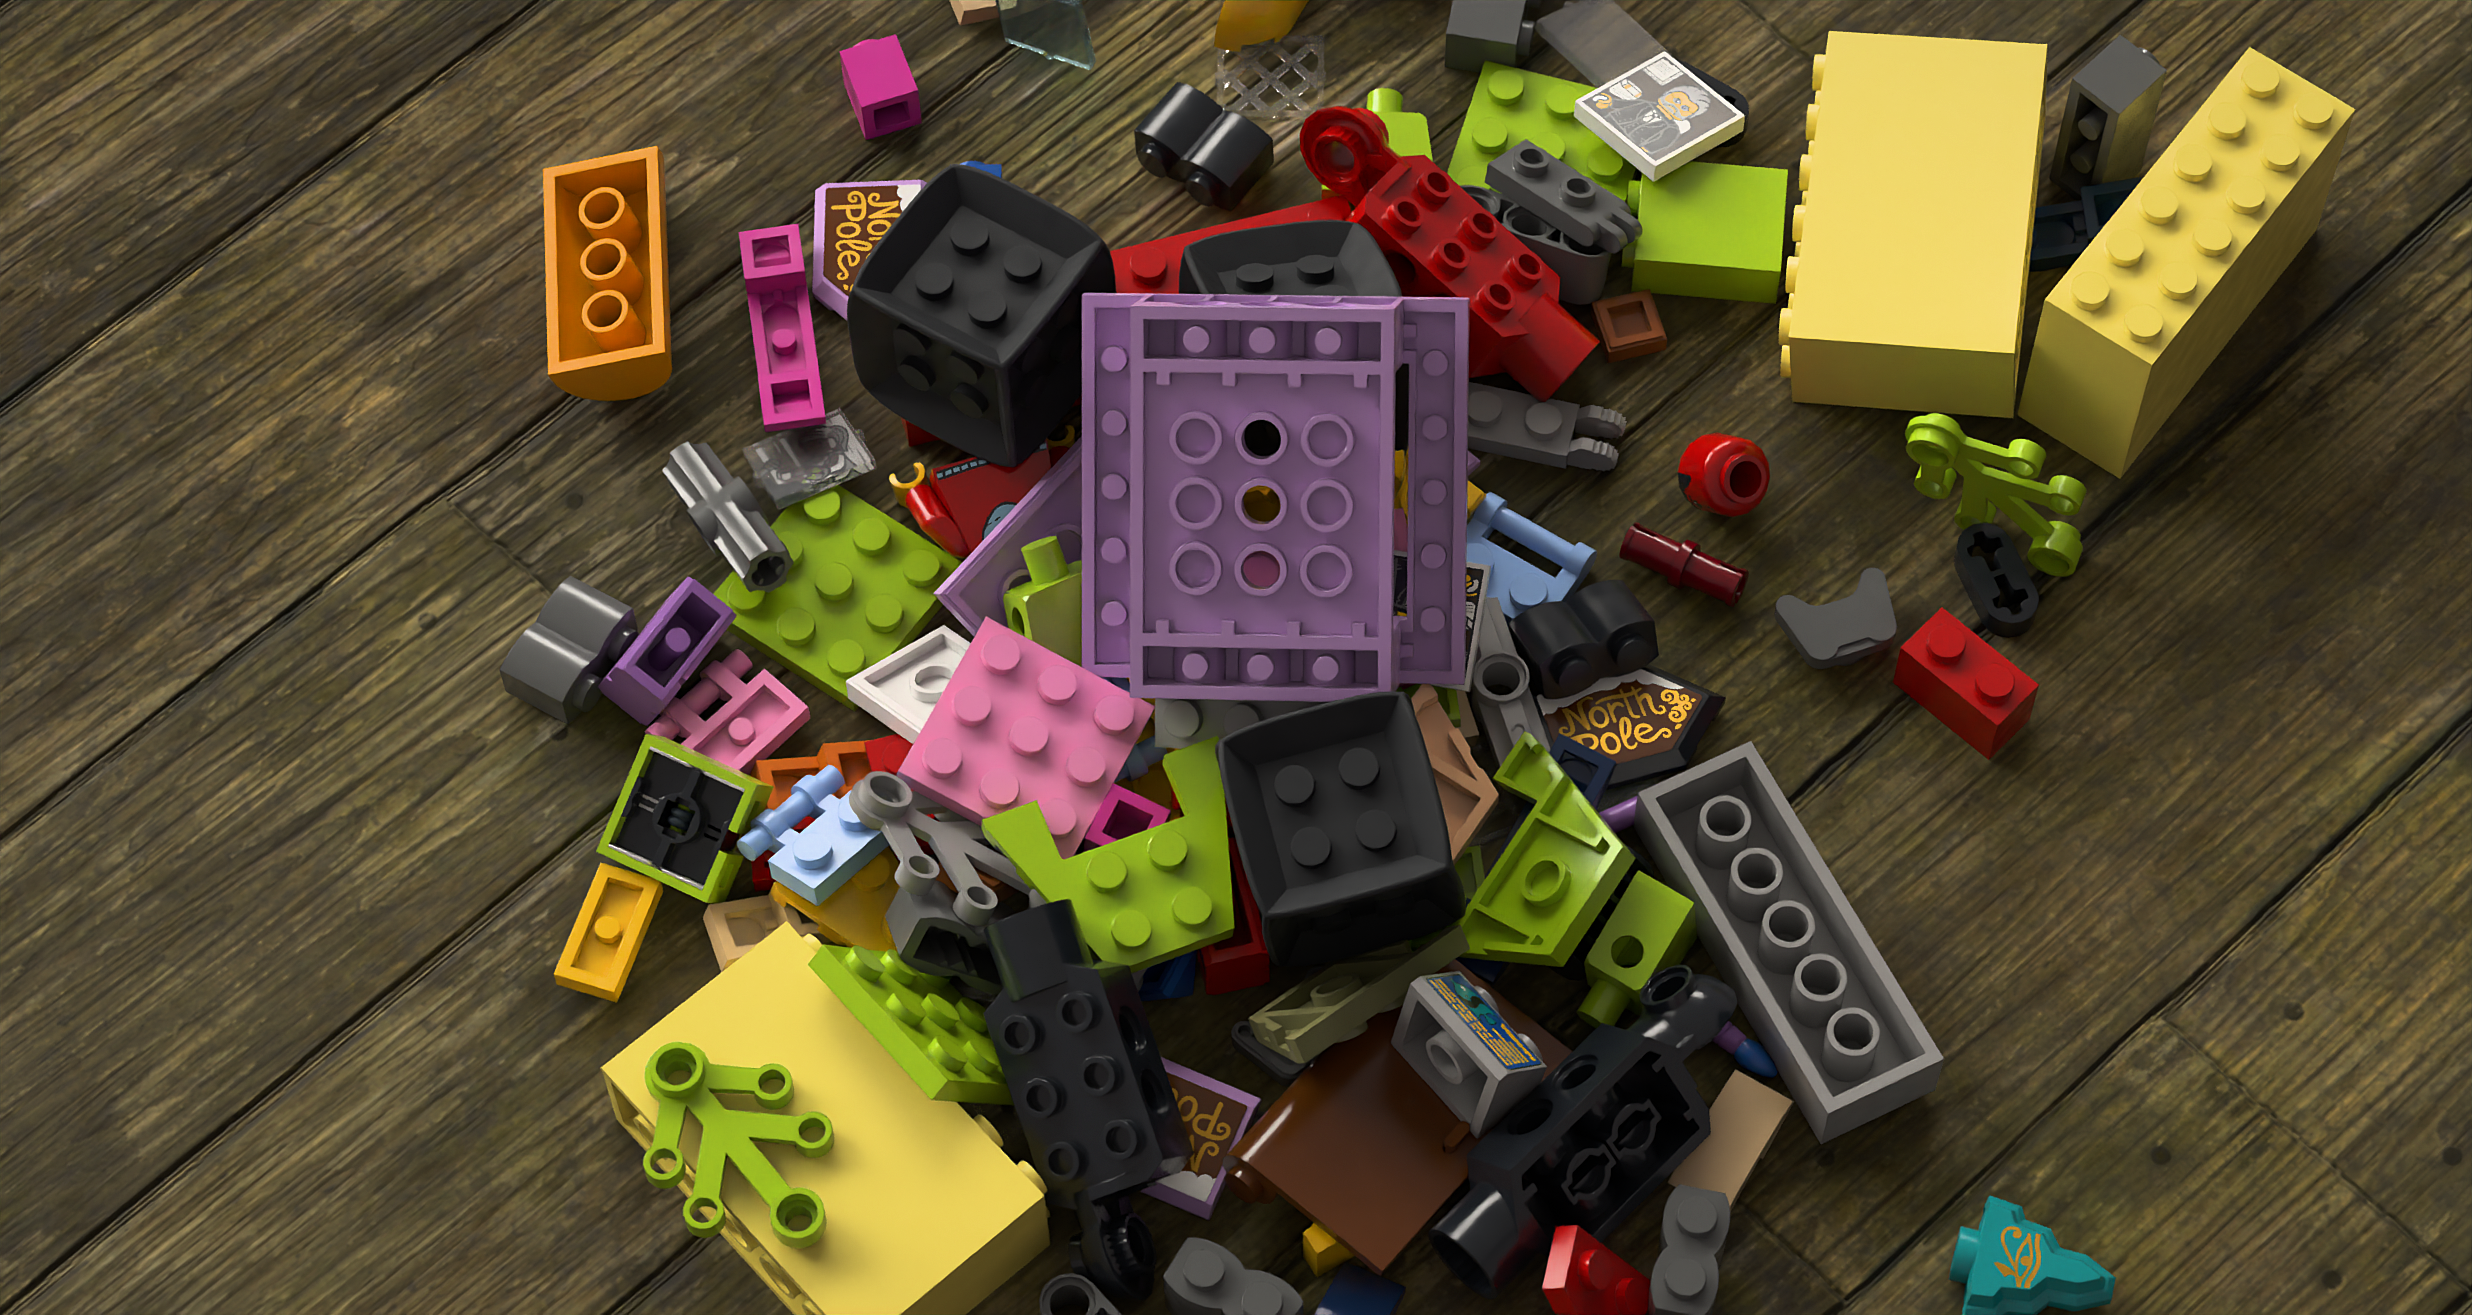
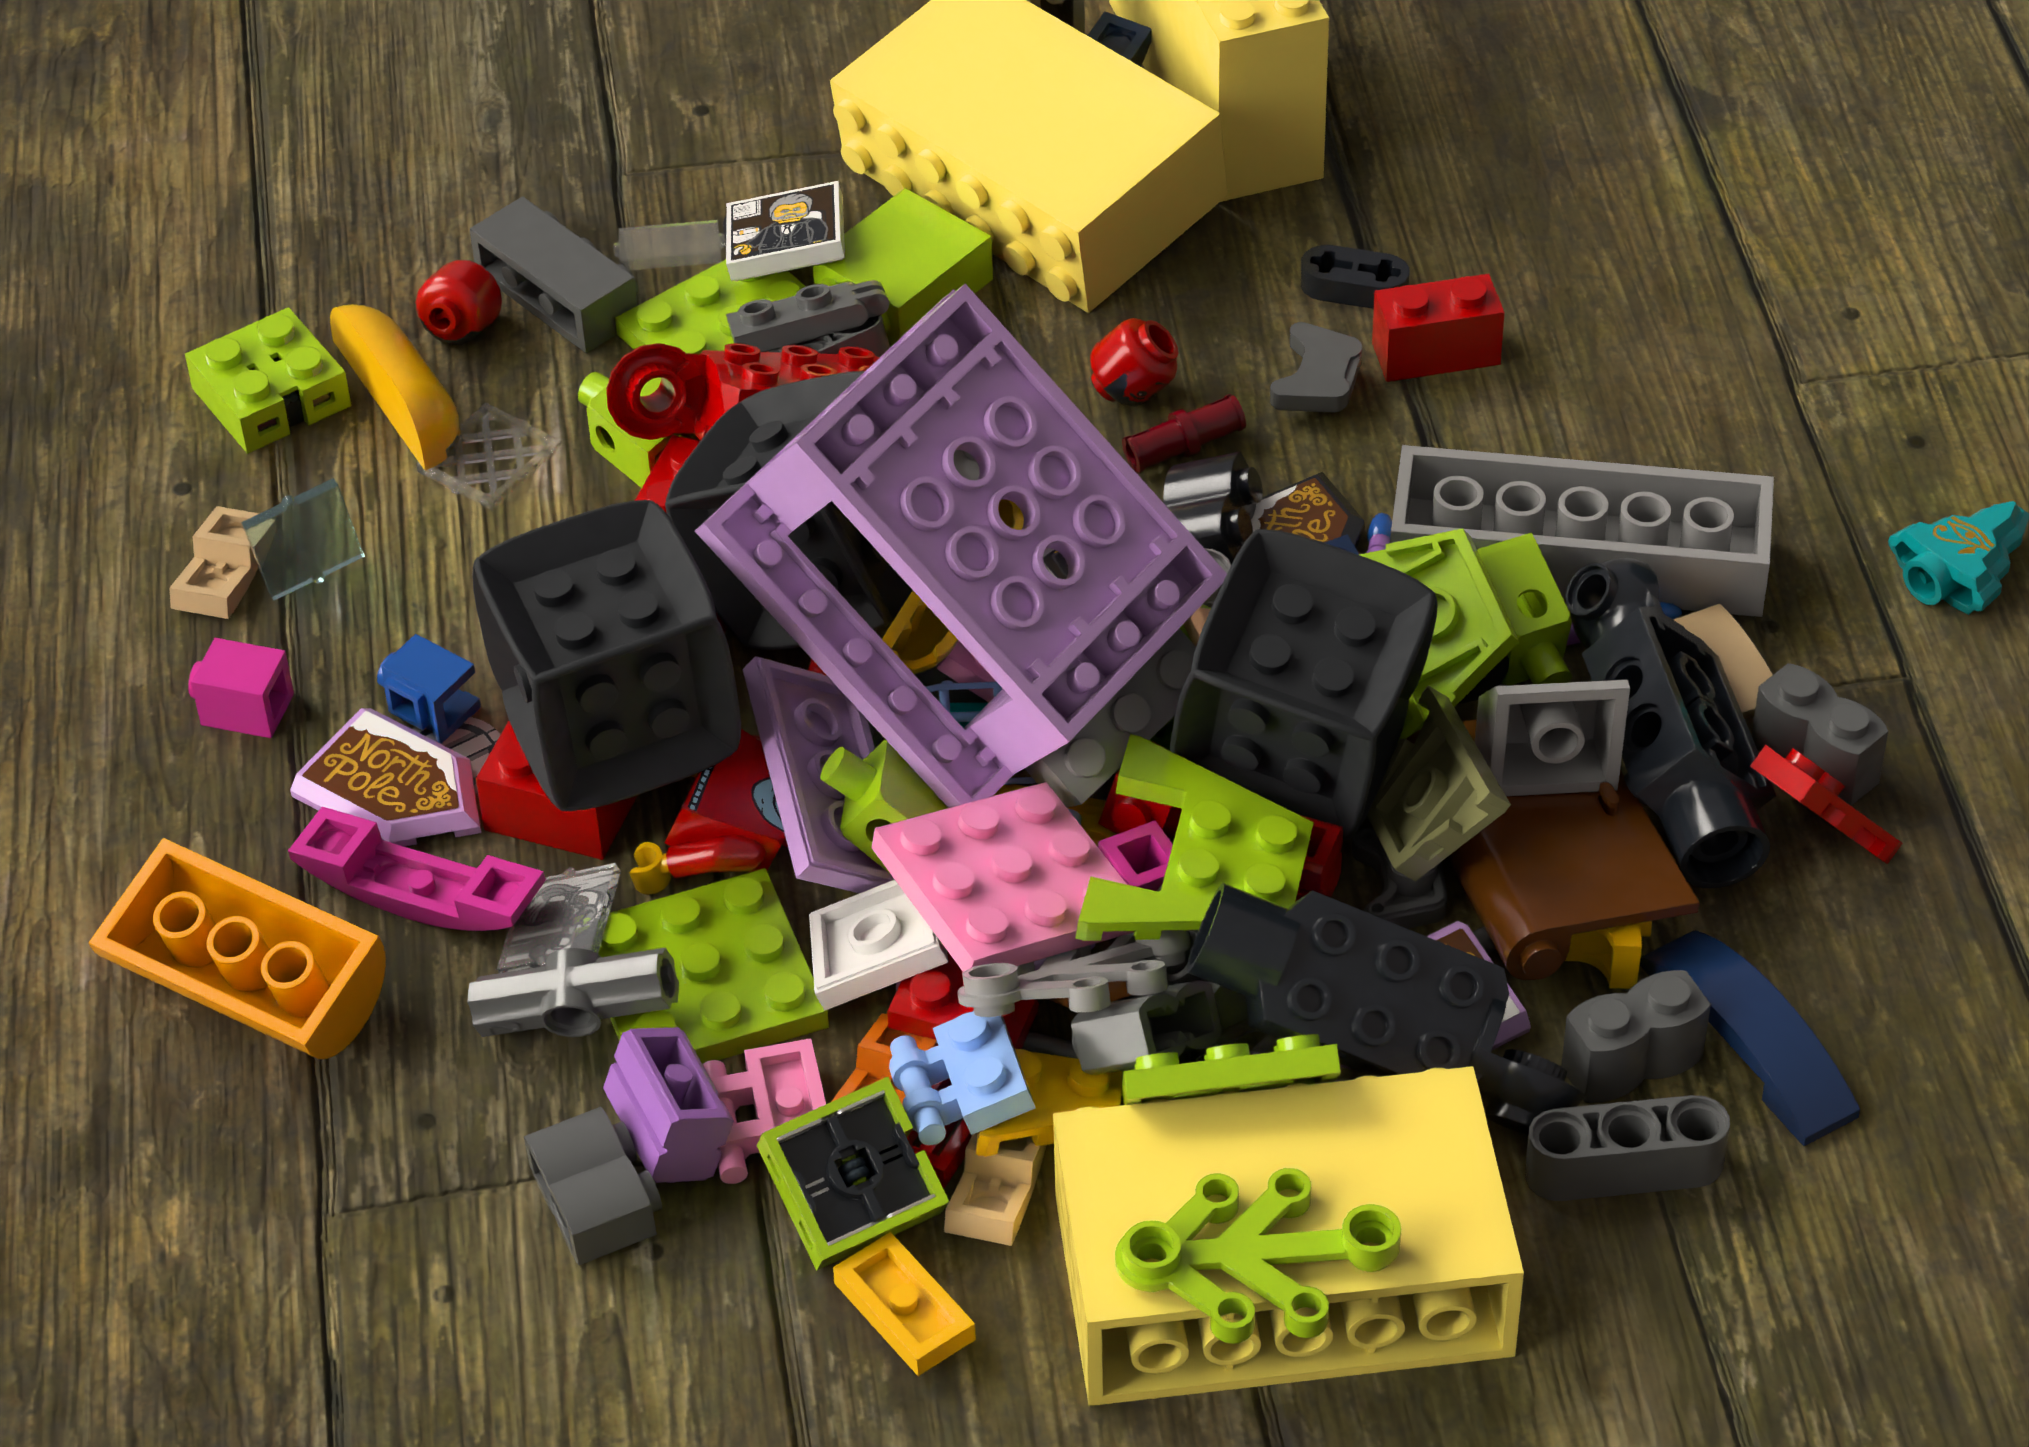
camera: 55 degrees left, 15 degrees down
black brick [1134,82,1274,211] -> none
lime plant [1905,413,2087,577] -> none

